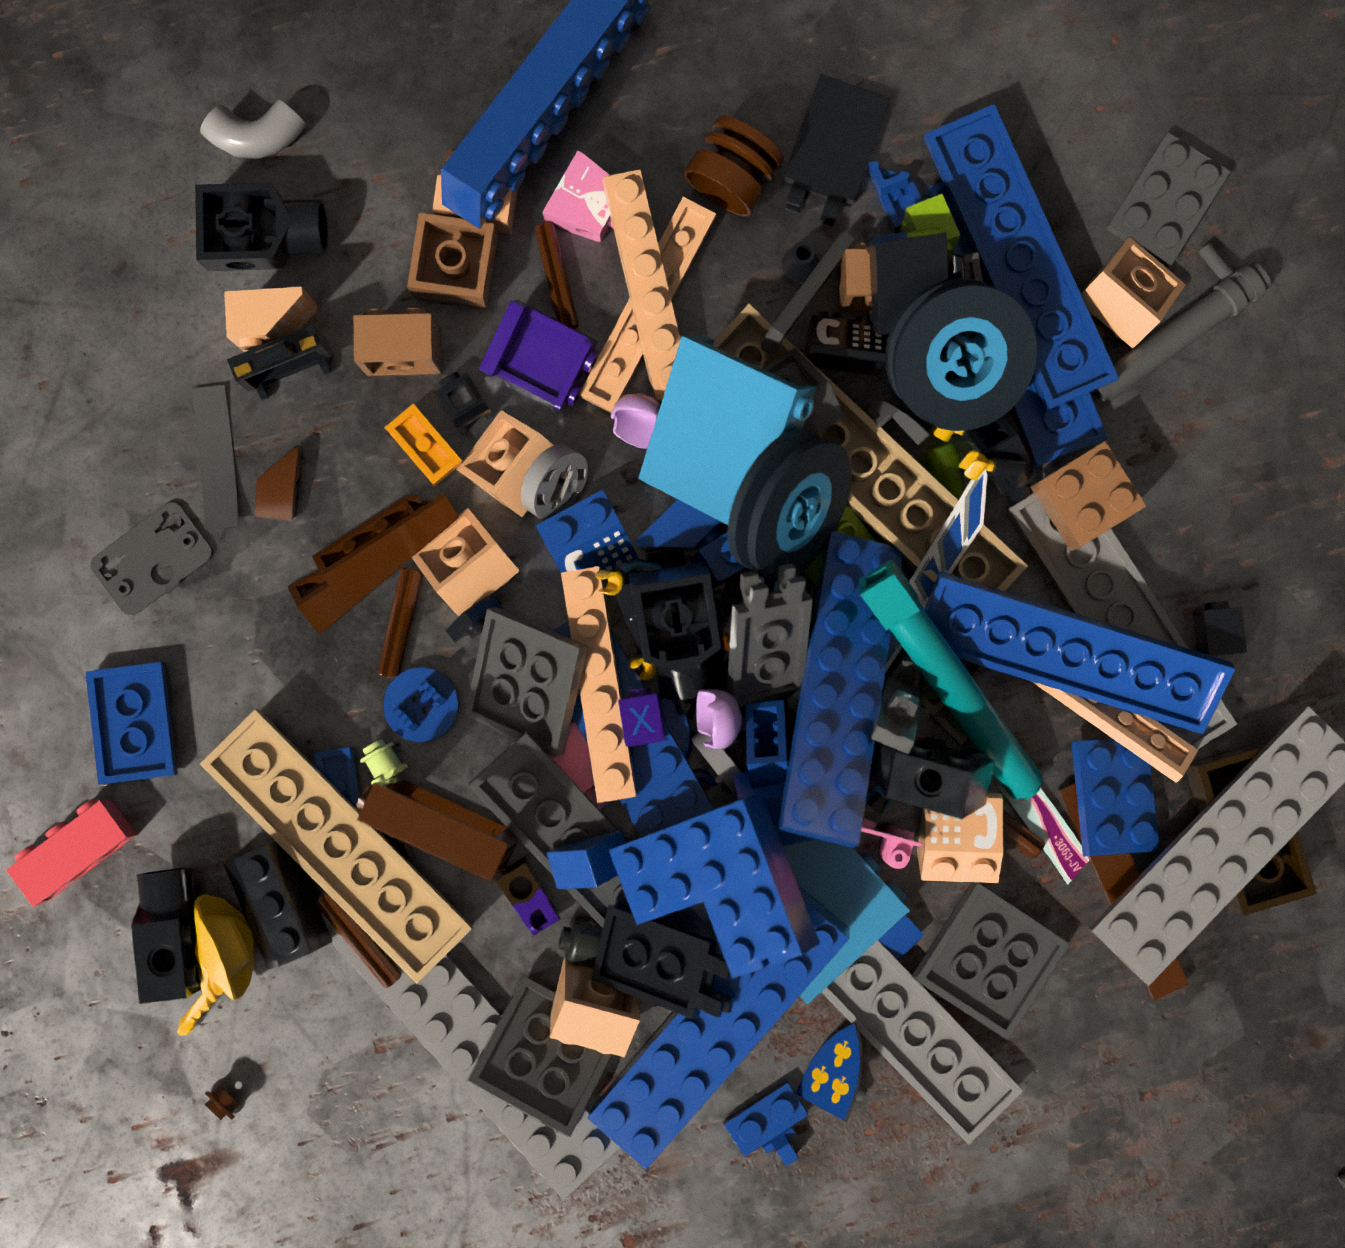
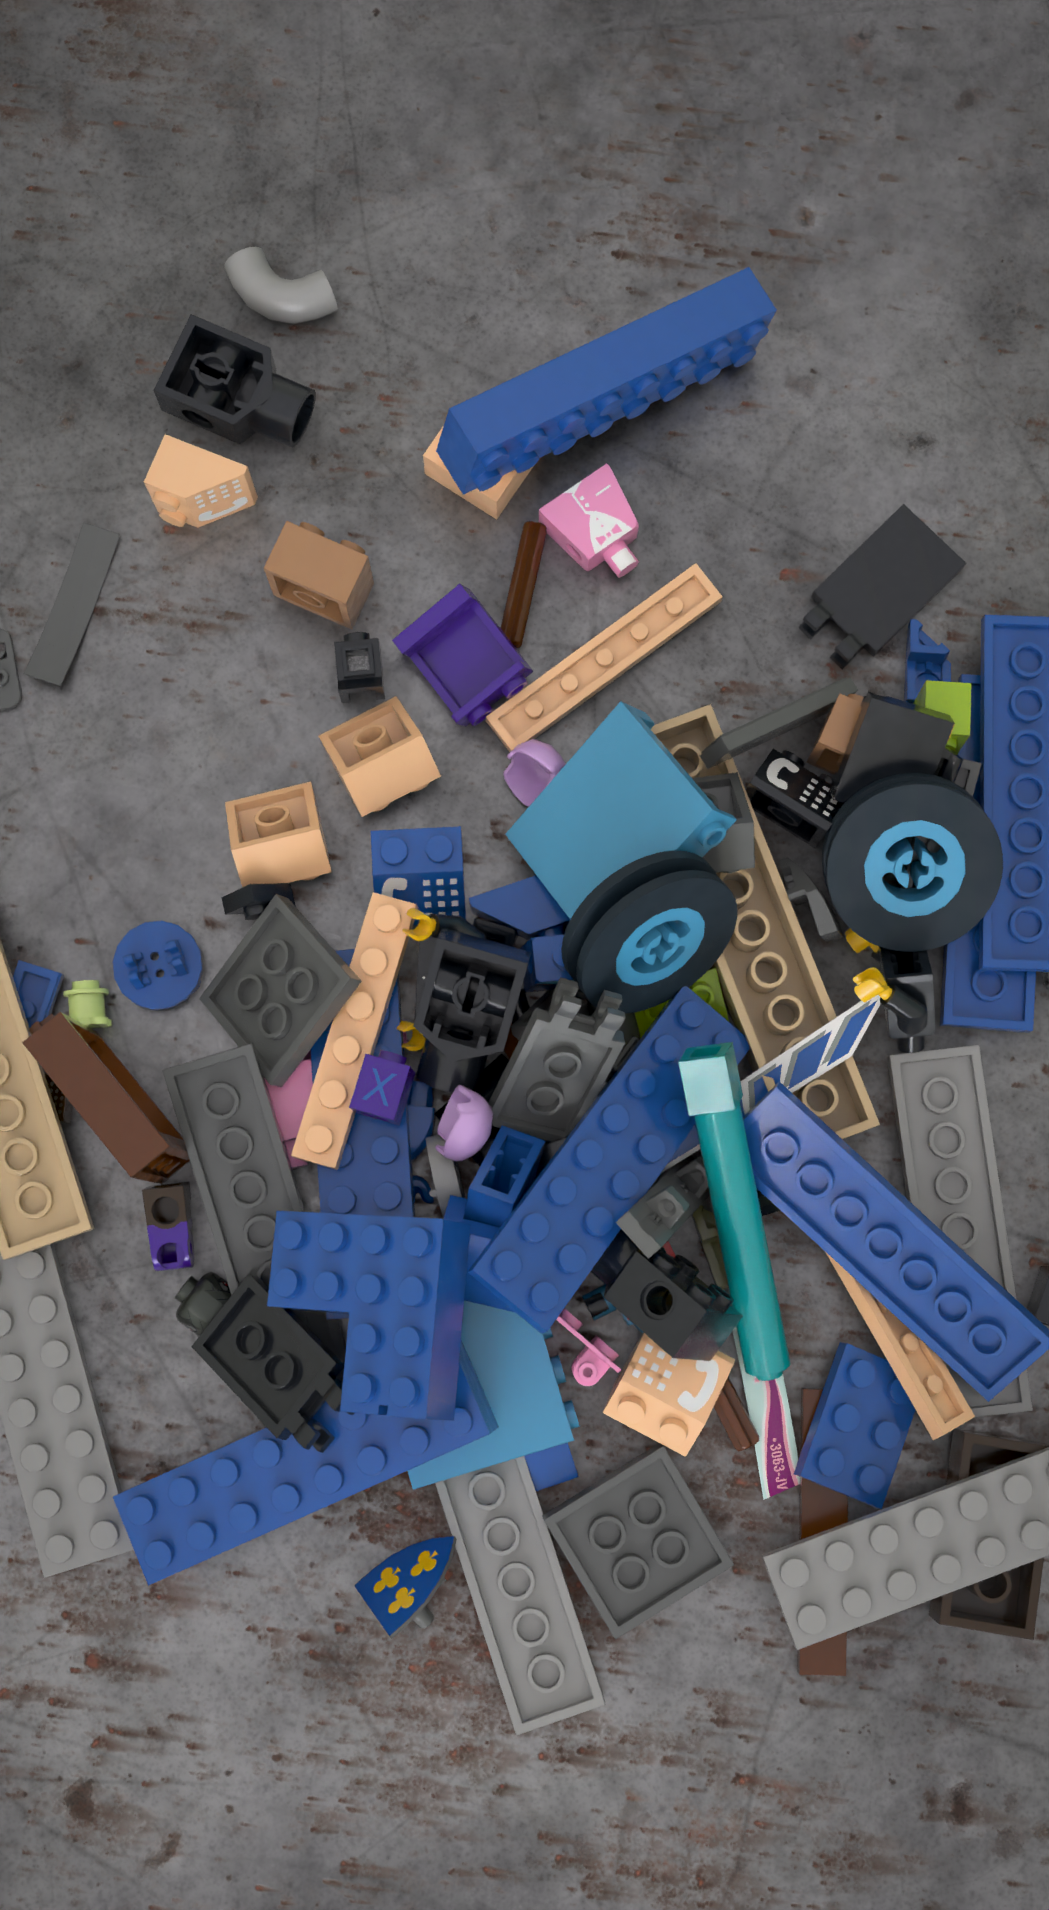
camera: 25 degrees right, 5 degrees down
black piece [227,324,334,401] -> none
reddish brown slope [255,445,301,520] -> none
reddish brown wedge [287,494,458,633] -> none
reddish brown axle [378,567,421,678] -> none
light orange plate [384,403,463,486] -> none
medium nougat brick [407,212,498,308] -> none
dark grey plate [466,976,612,1137] -> none
light grey piece [521,444,588,520] -> none
blue slope [546,829,625,889] -> none
light nougat slope [550,958,640,1057] -> none
light nougat plate [602,169,681,401] -> none
reddish brown wheel [684,115,784,217] -> none
blue hinge [723,1080,808,1166] -> none
black cone [782,242,819,282] -> none
clear neon green cone [924,442,966,498] -> none
medium nougat brick [1030,441,1147,551] -> none

